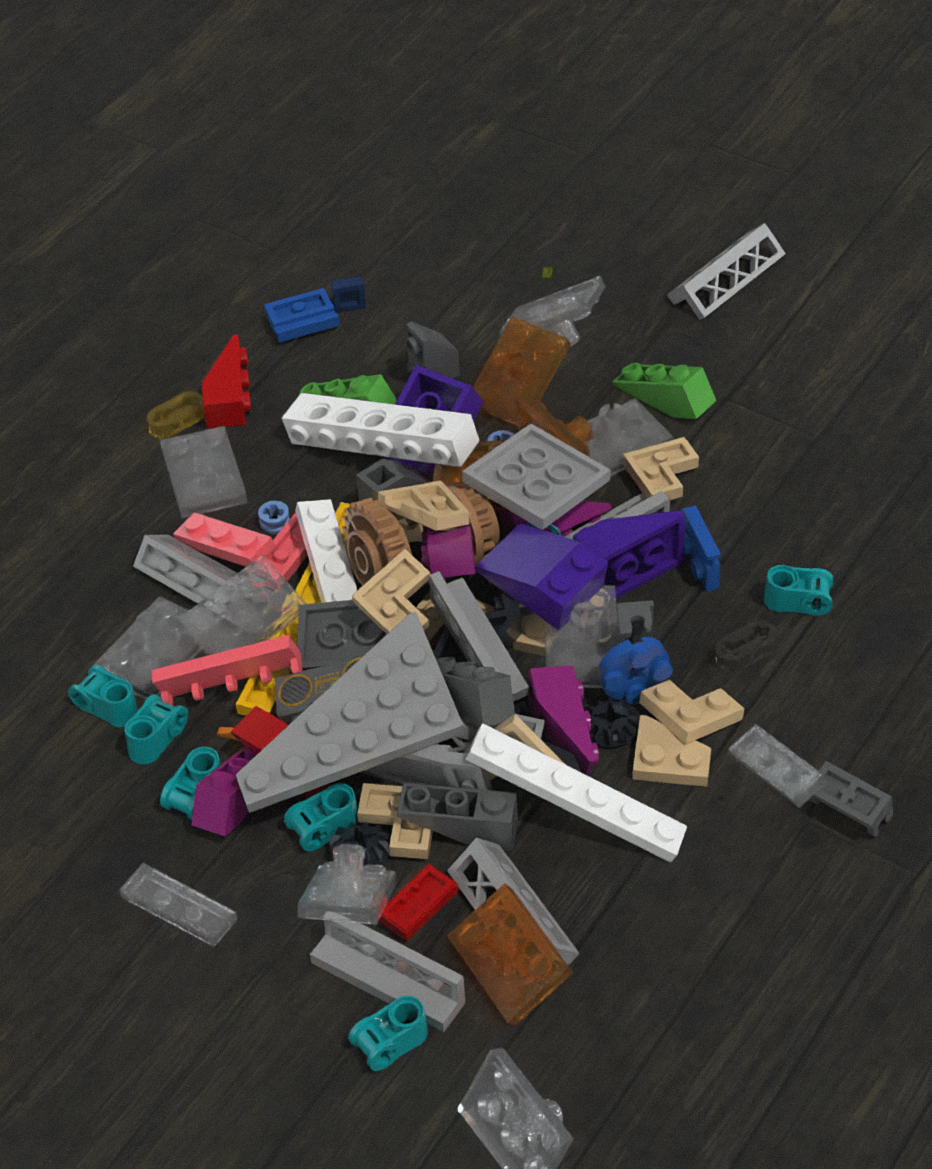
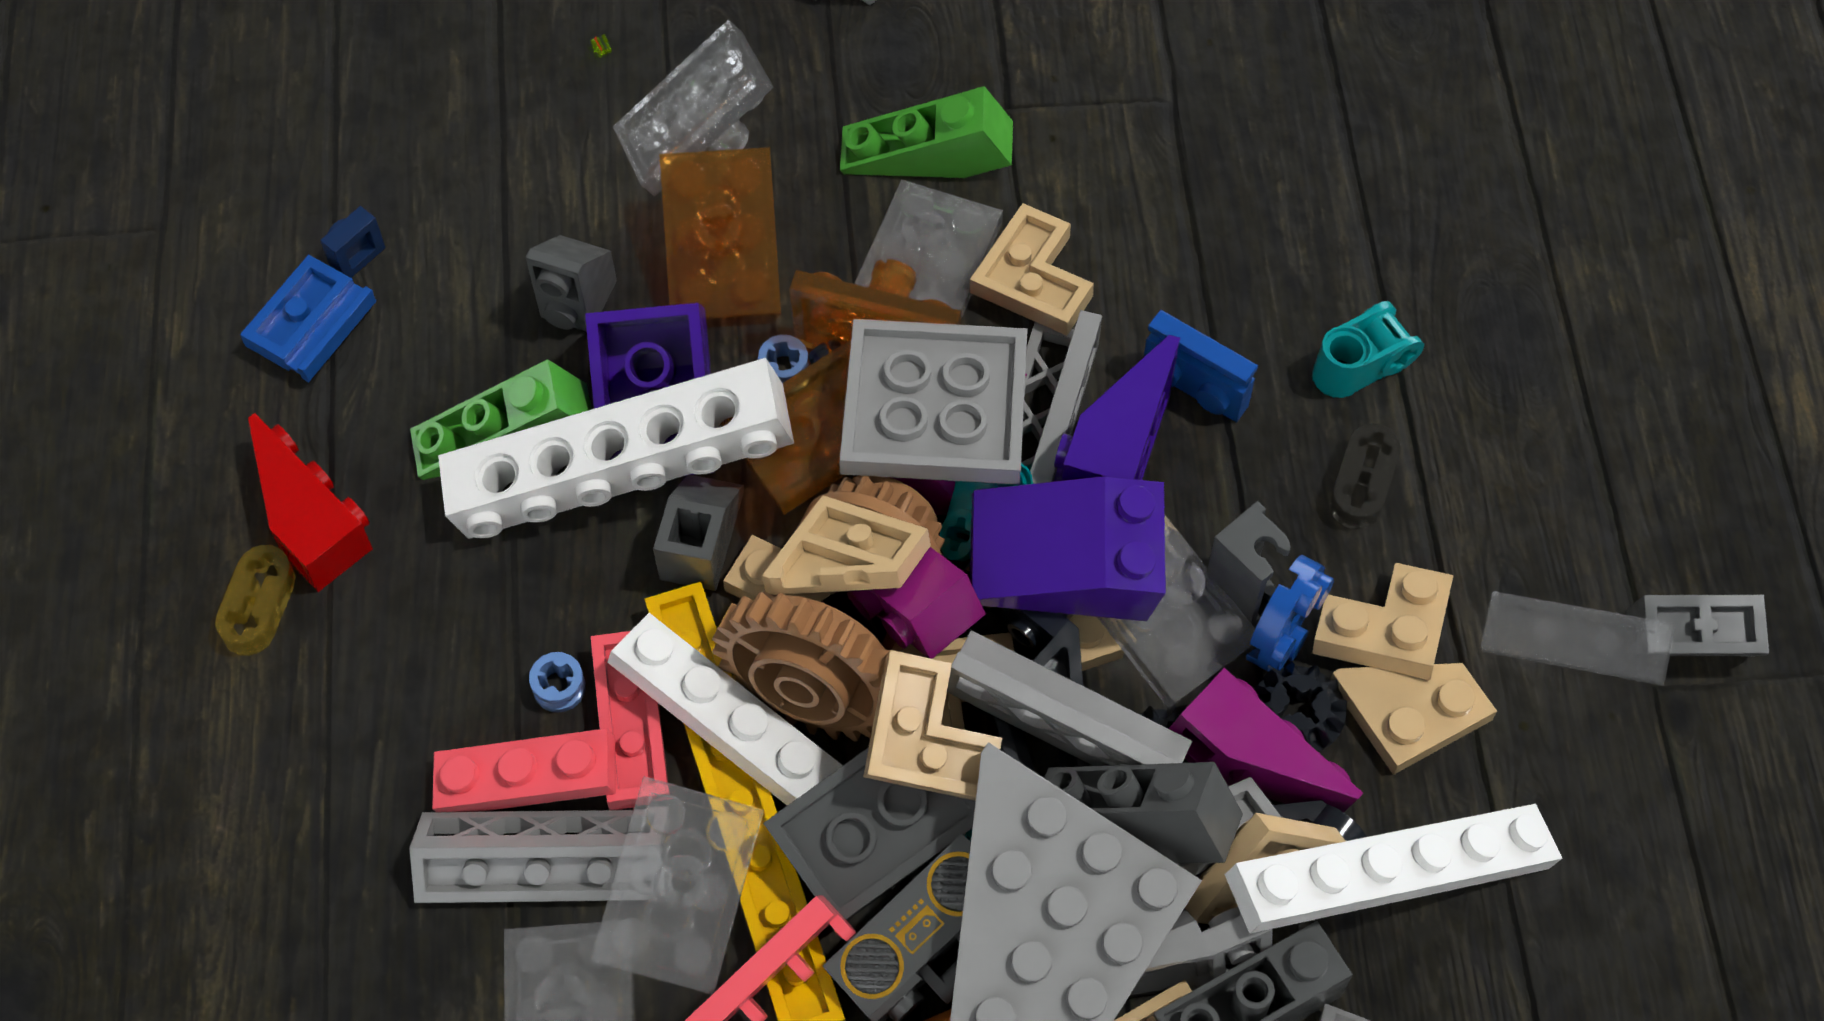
camera: 40 degrees left, 15 degrees up
clear plate [160,426,248,518] -> none

